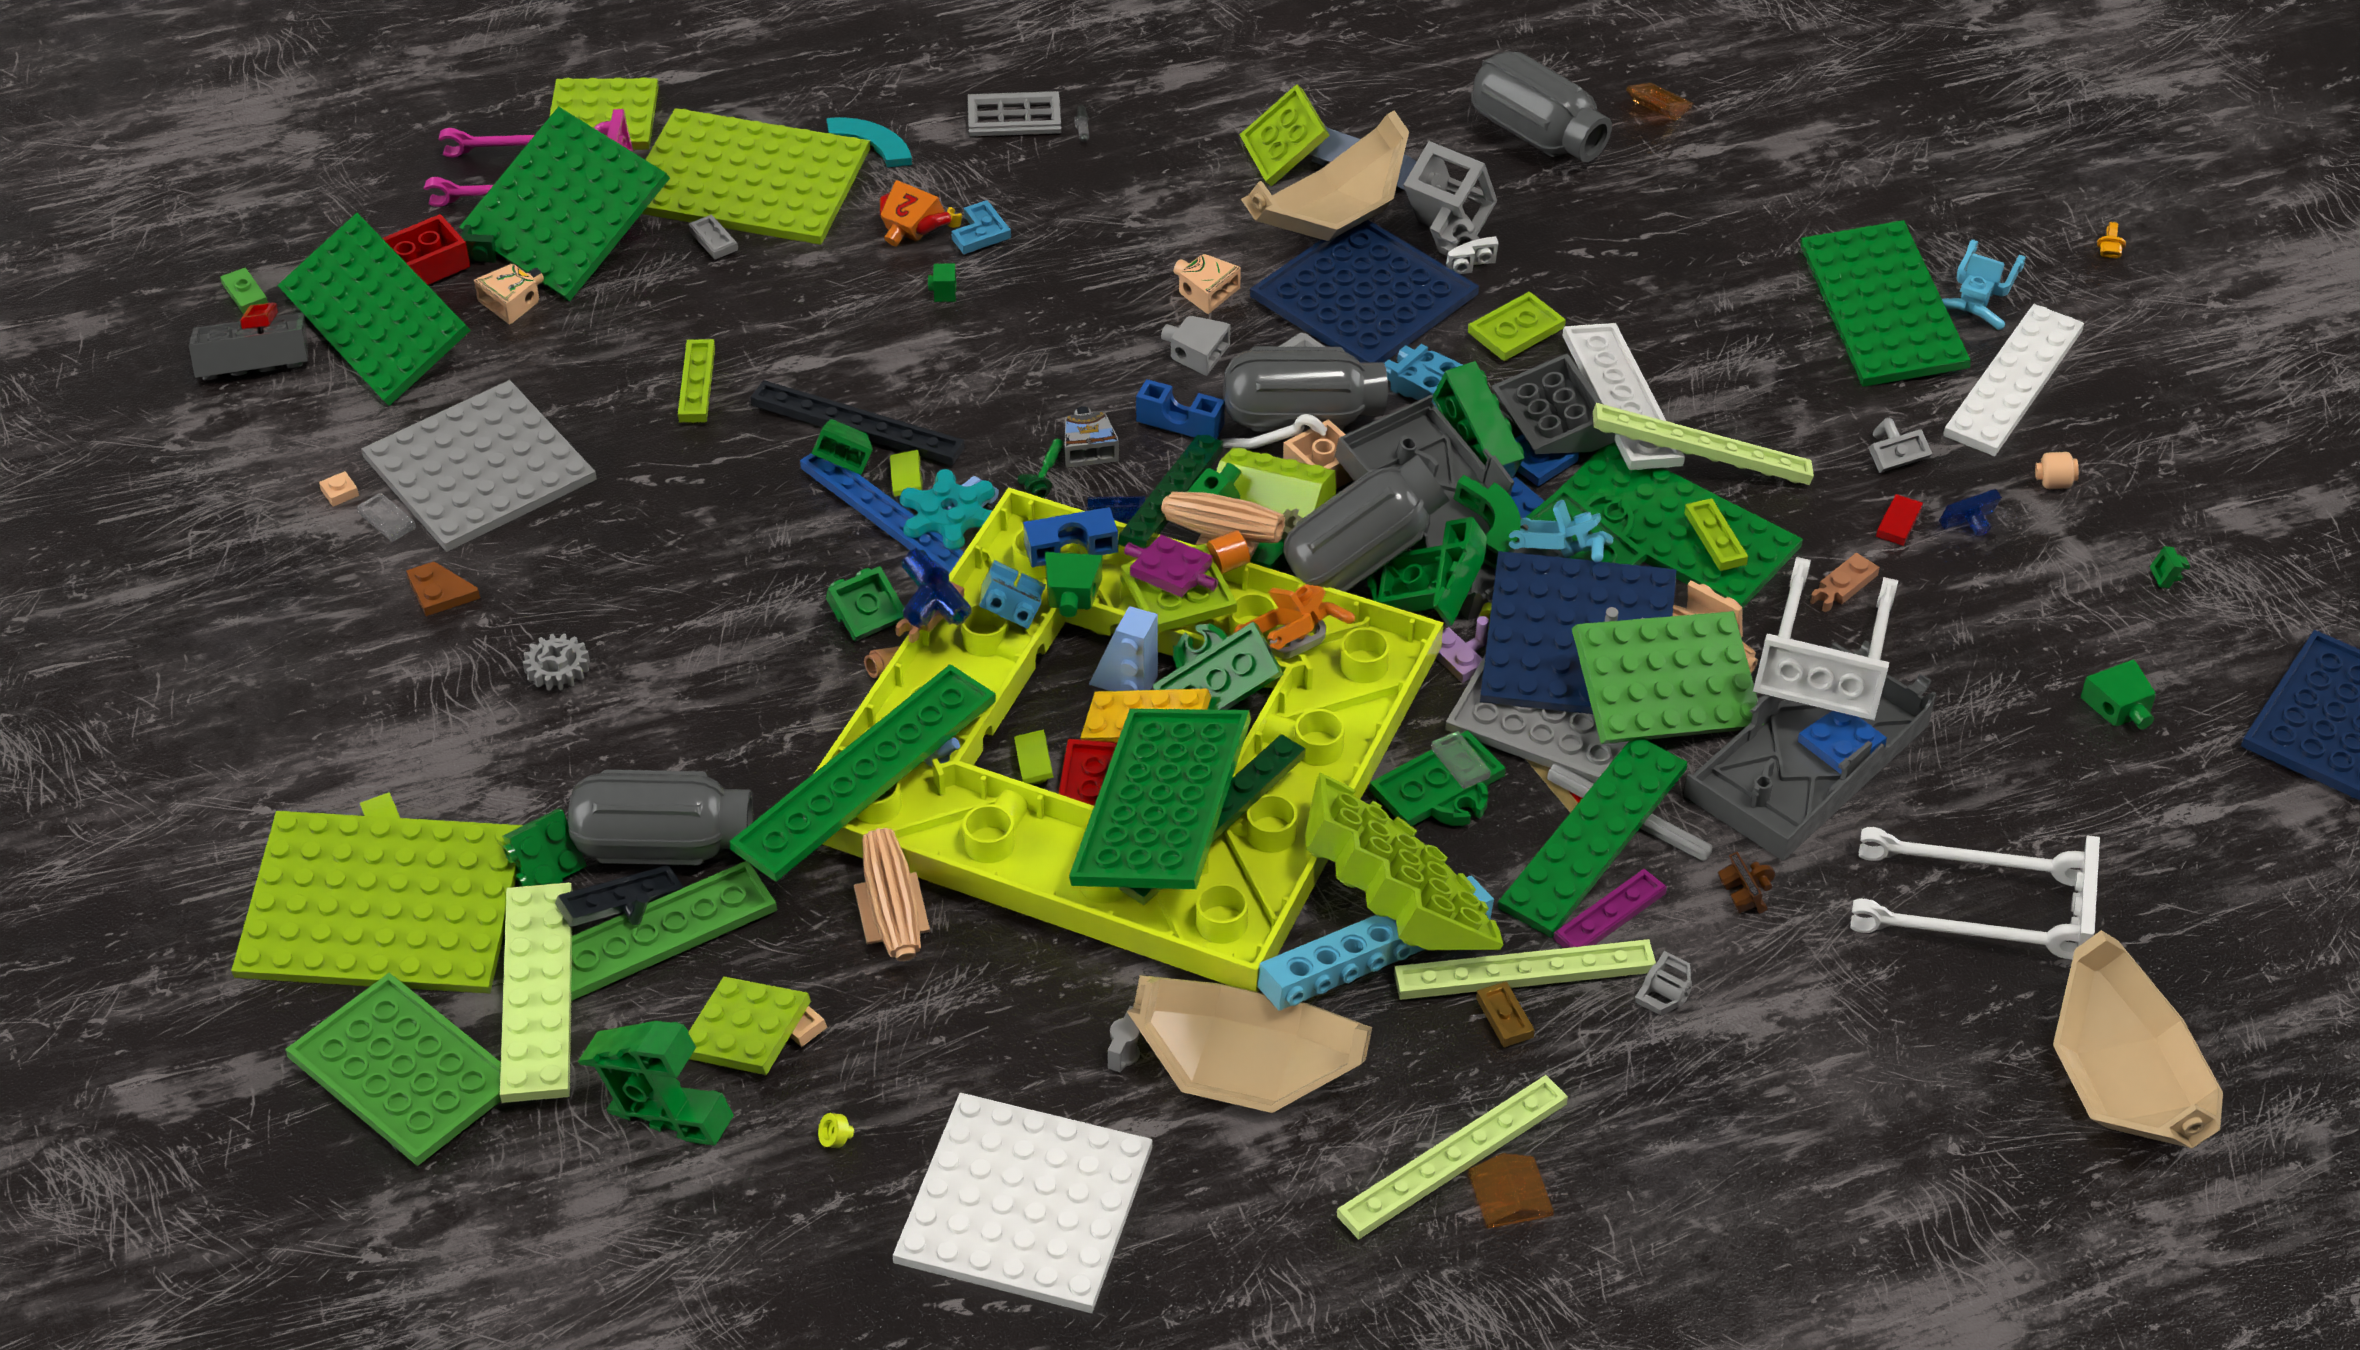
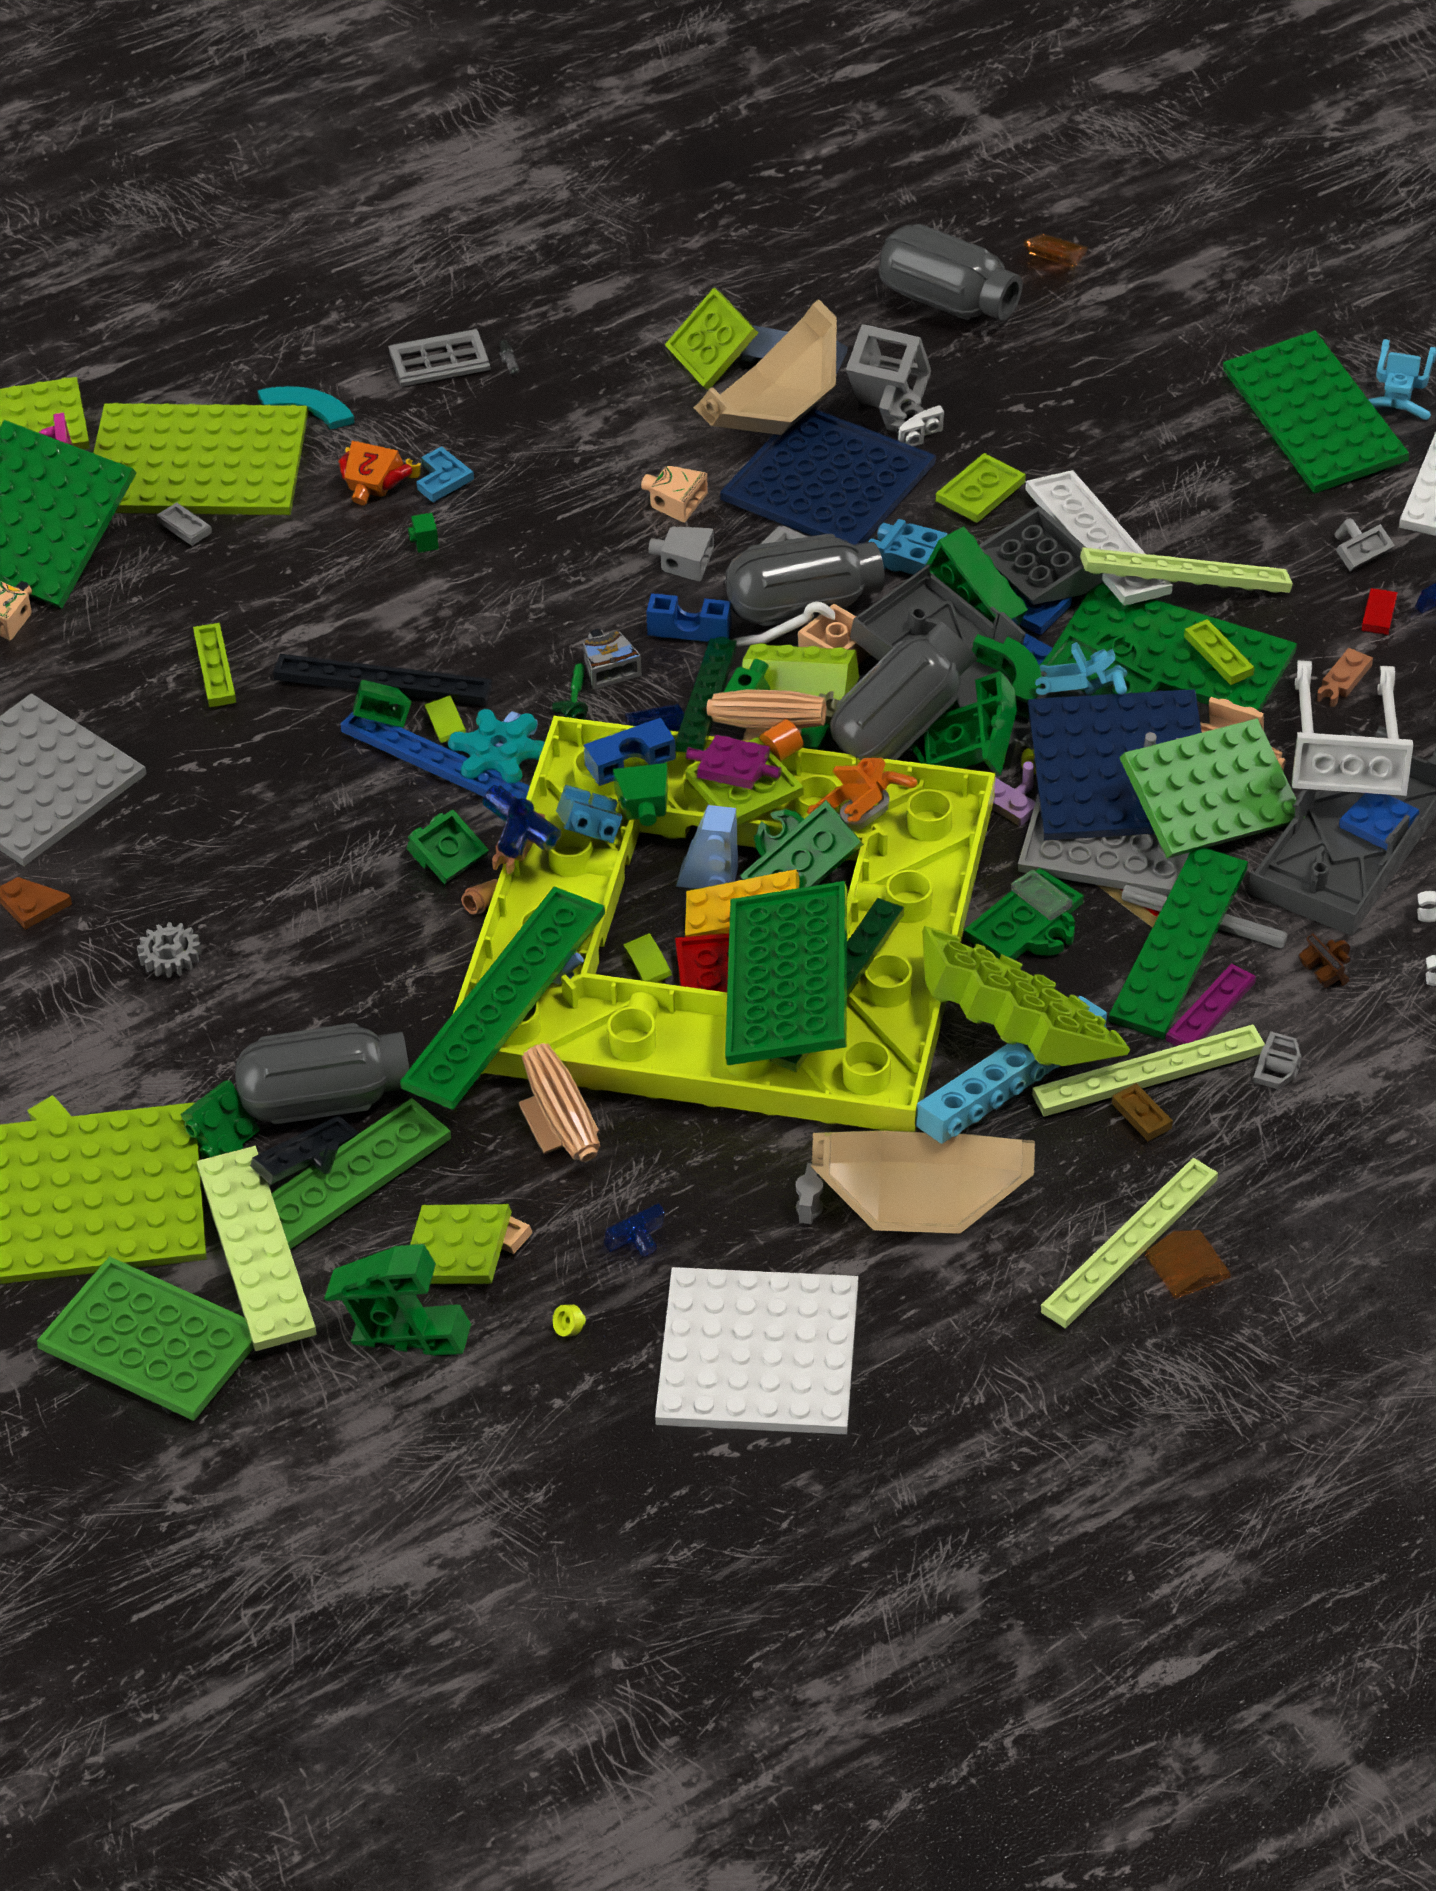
camera: 10 degrees left, 0 degrees up
none -> clear blue tile [604,1203,665,1257]

